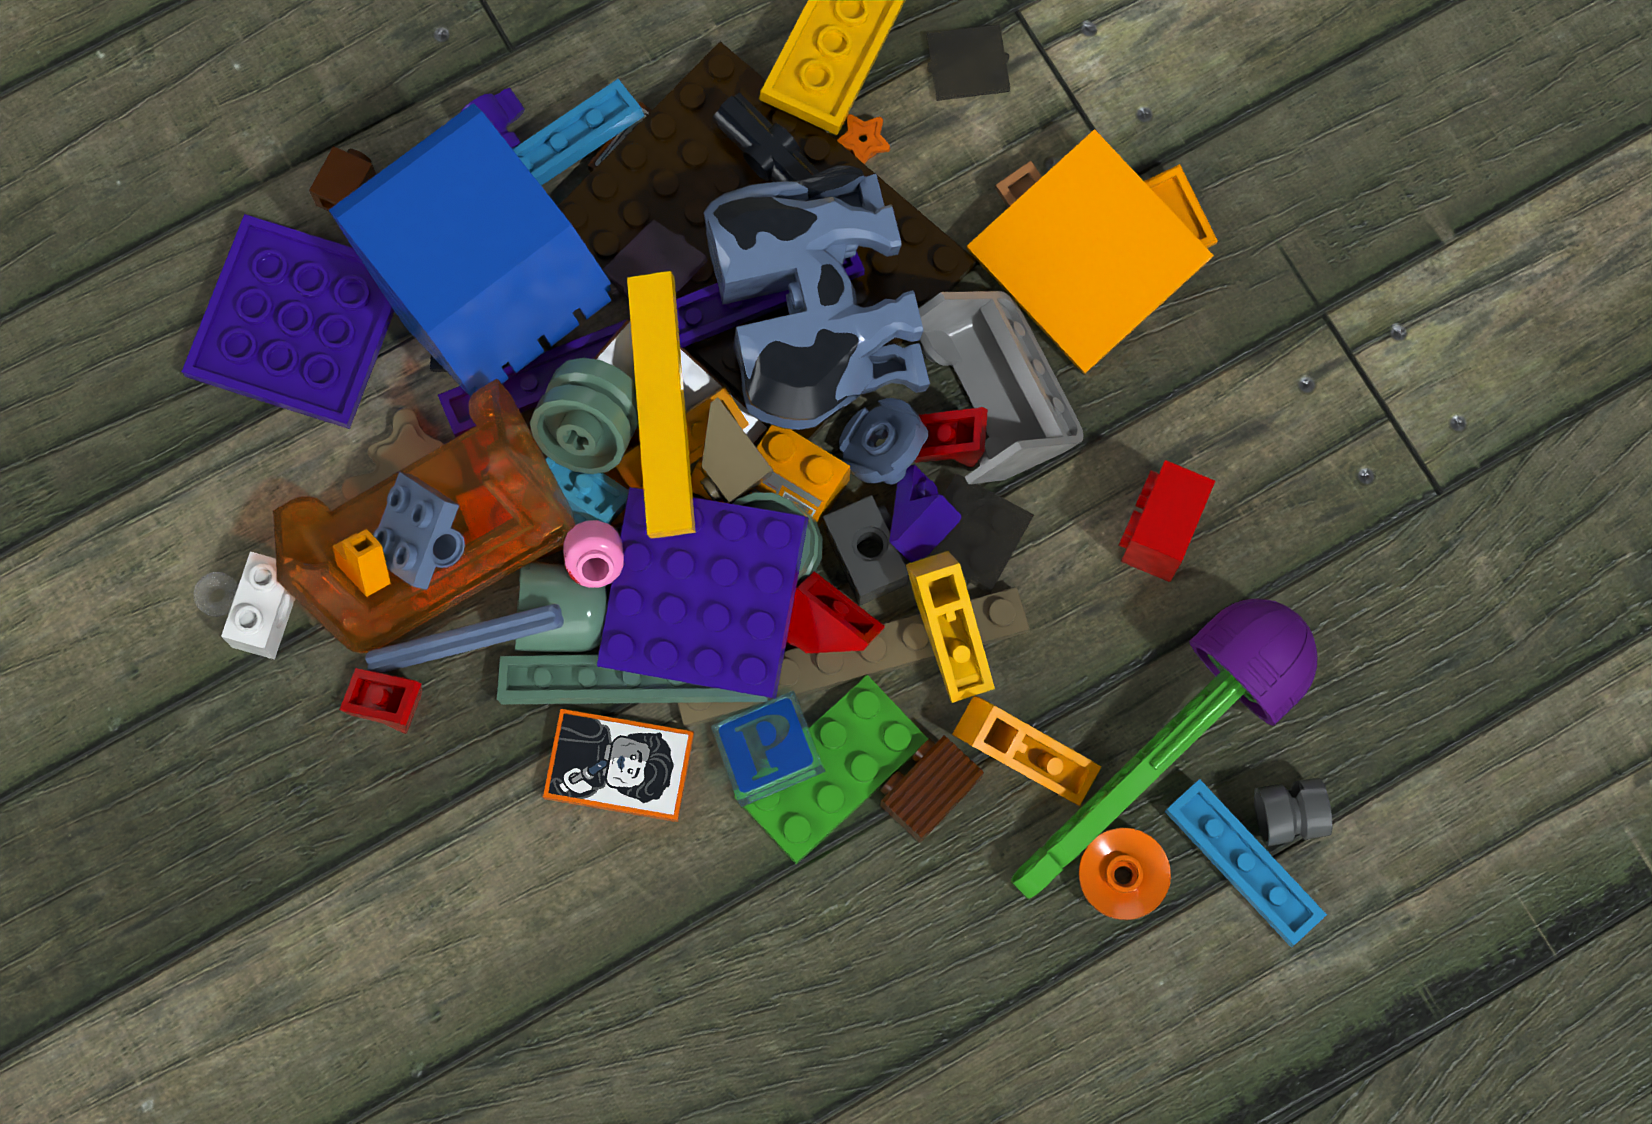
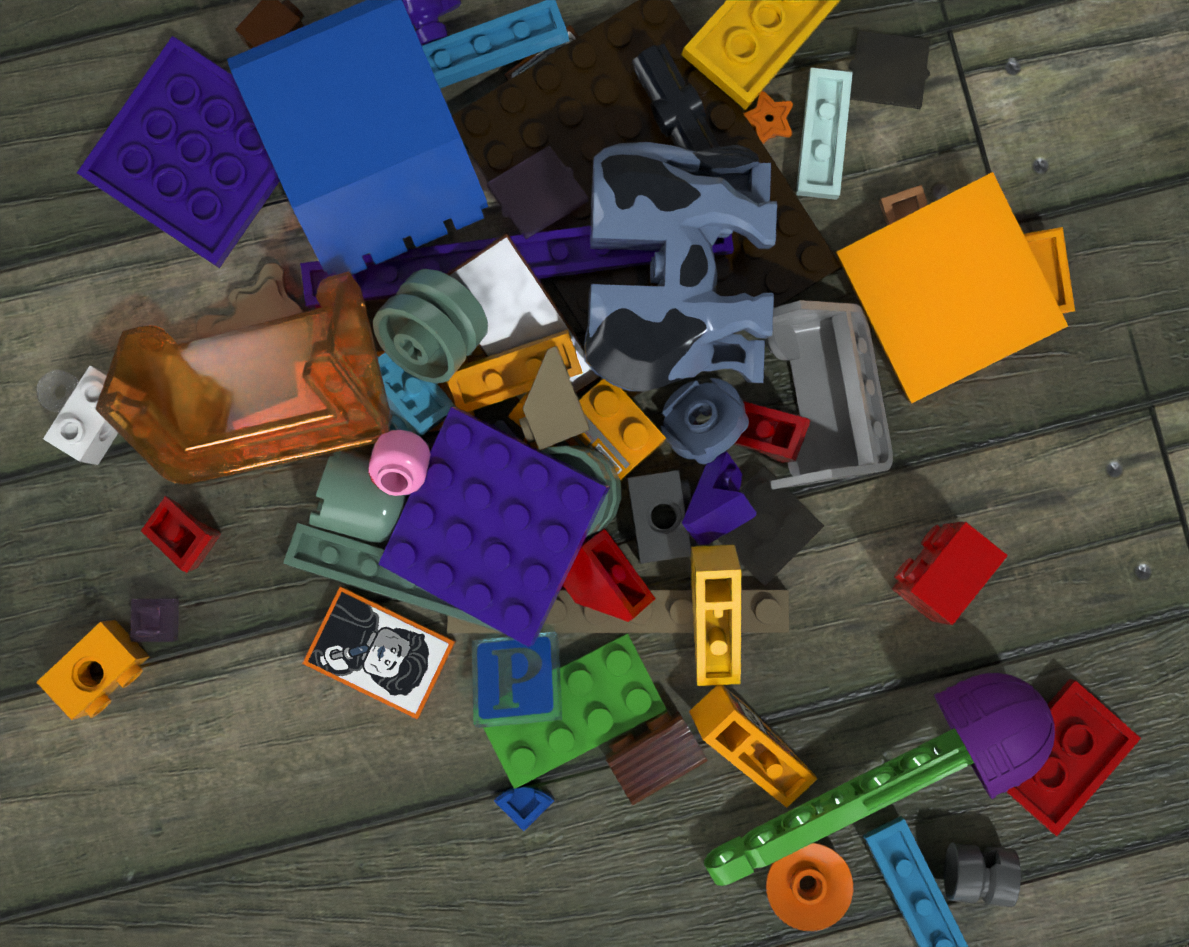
camera: 20 degrees right, 10 degrees up
light orange piece [332,529,391,597] -> none
sand blue axle [365,604,564,673] -> none
sand blue plate [373,472,465,590] -> none
yellow tile [627,271,696,539] -> none
none -> light orange brick [36,620,150,720]
none -> clear purple tile [130,598,179,642]
none -> blue tile [494,786,555,831]
none -> light aqua plate [796,68,853,200]
none -> red plate [1006,679,1141,836]

